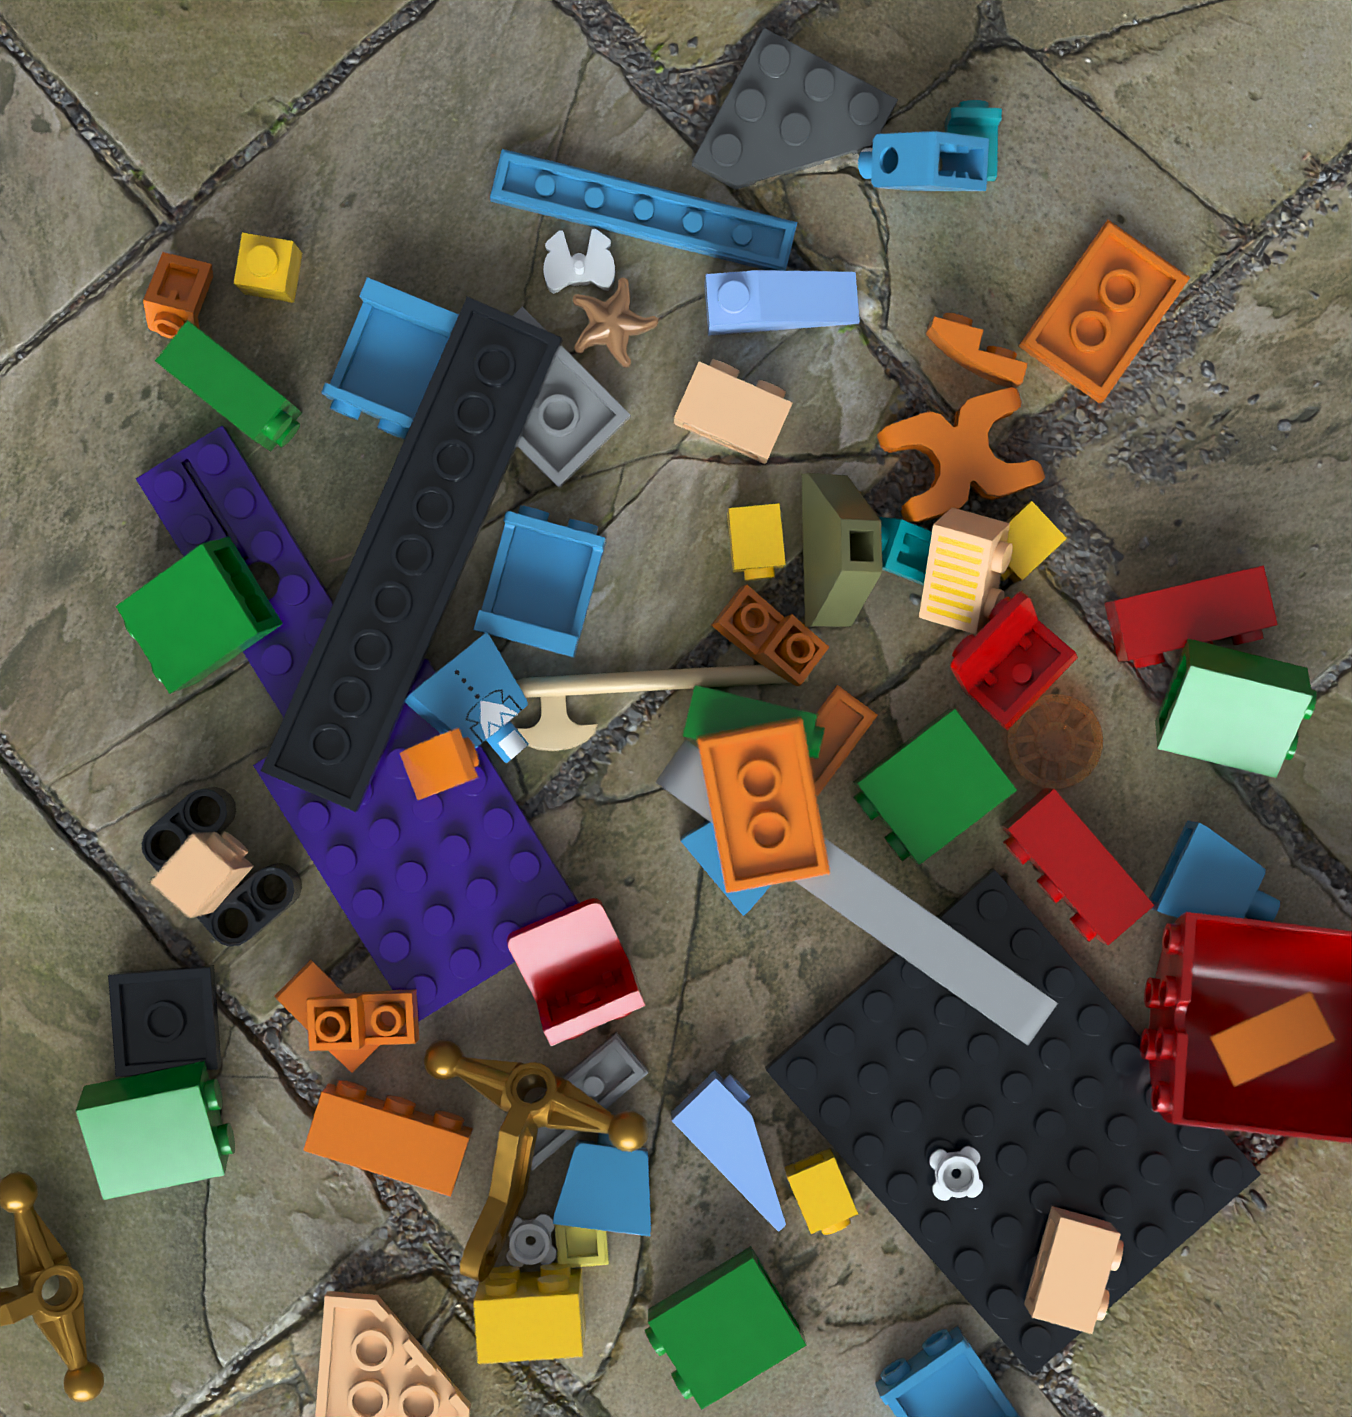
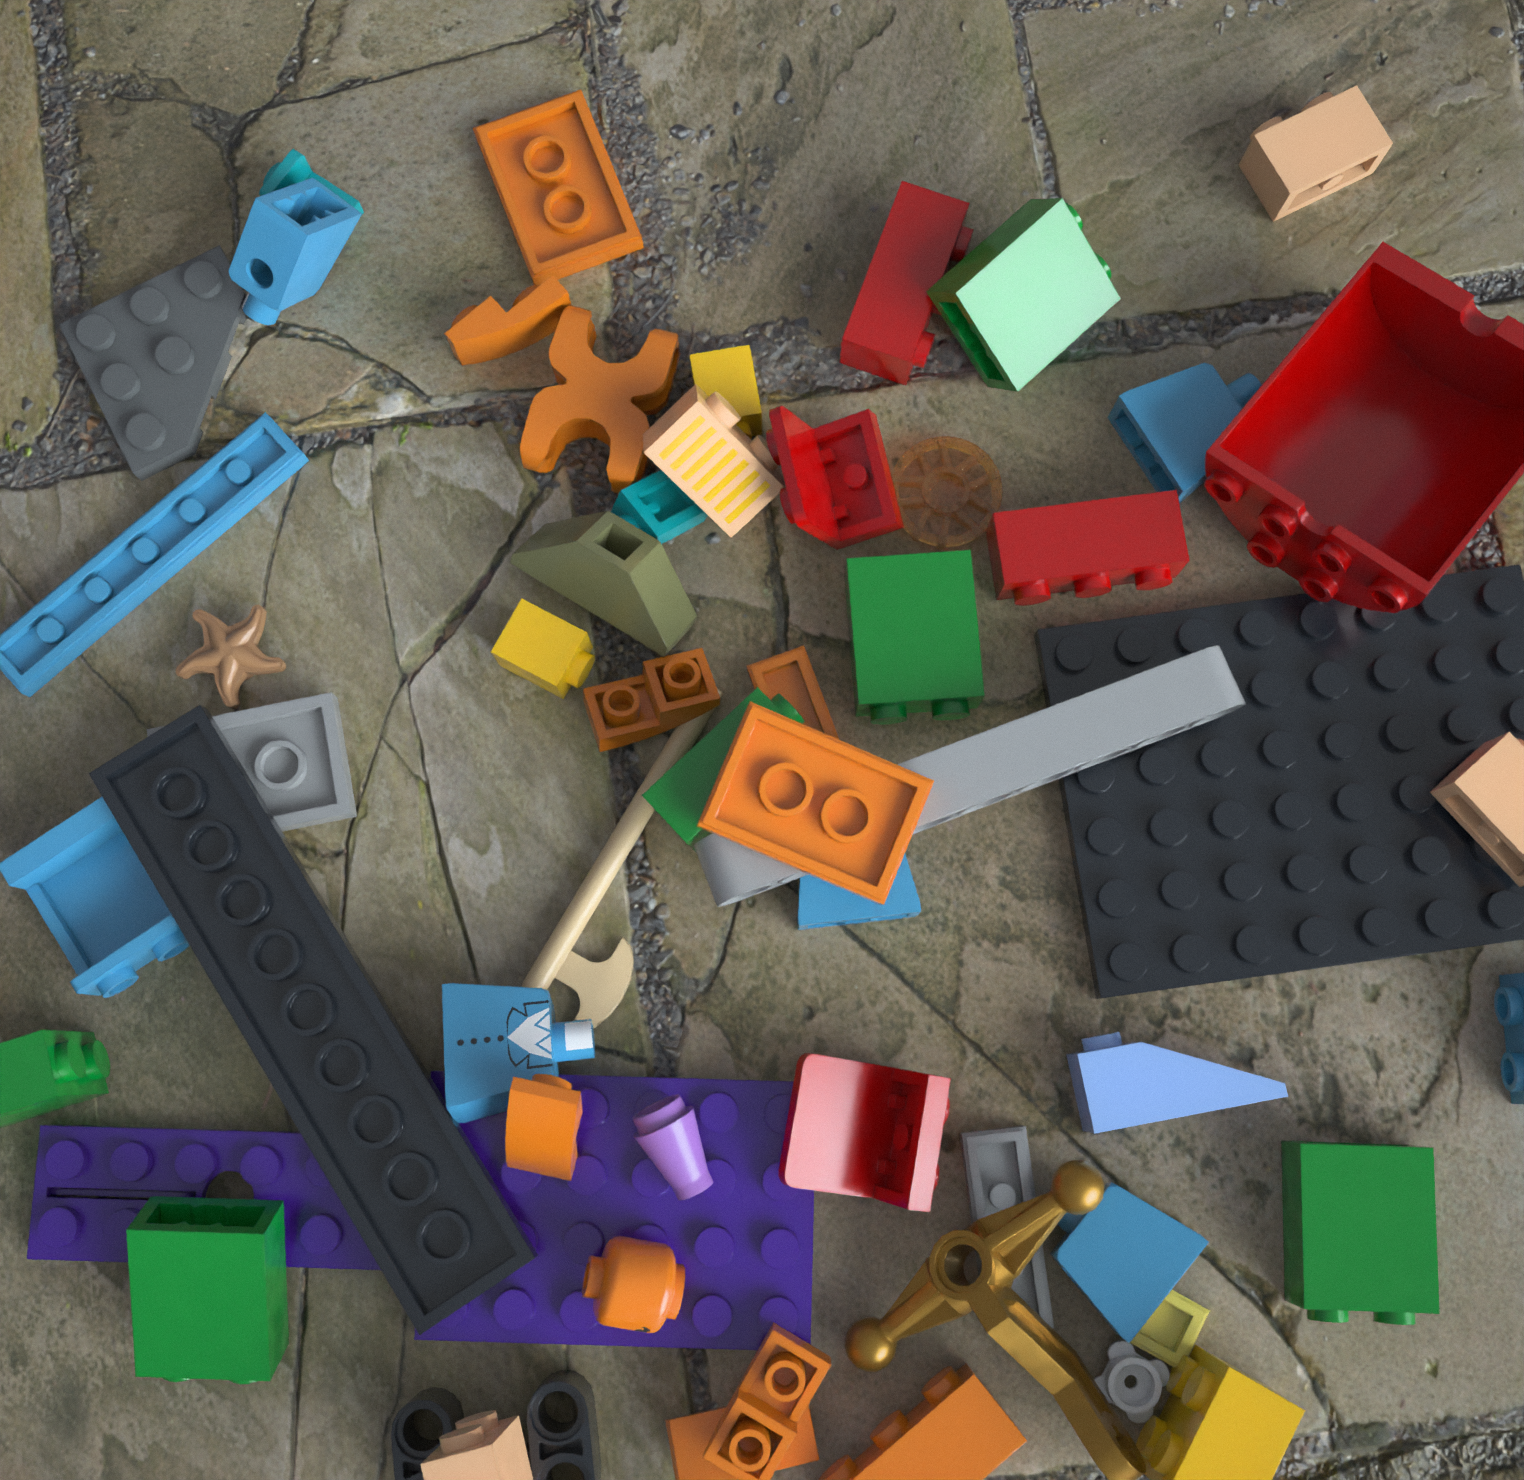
camera: 55 degrees left, 10 degrees down
dark azure panel [473,505,606,658] -> none
white piece [543,229,615,294] -> none
light nougat brick [673,359,793,465] -> none
light blue slope [704,270,860,336] -> none
yellow brick [784,1148,858,1235] -> none
white plate [929,1146,983,1201] -> none
orange slope [1211,992,1335,1086] -> none
none -> orange head [582,1236,685,1333]
none -> medium lavender cone [632,1094,713,1200]

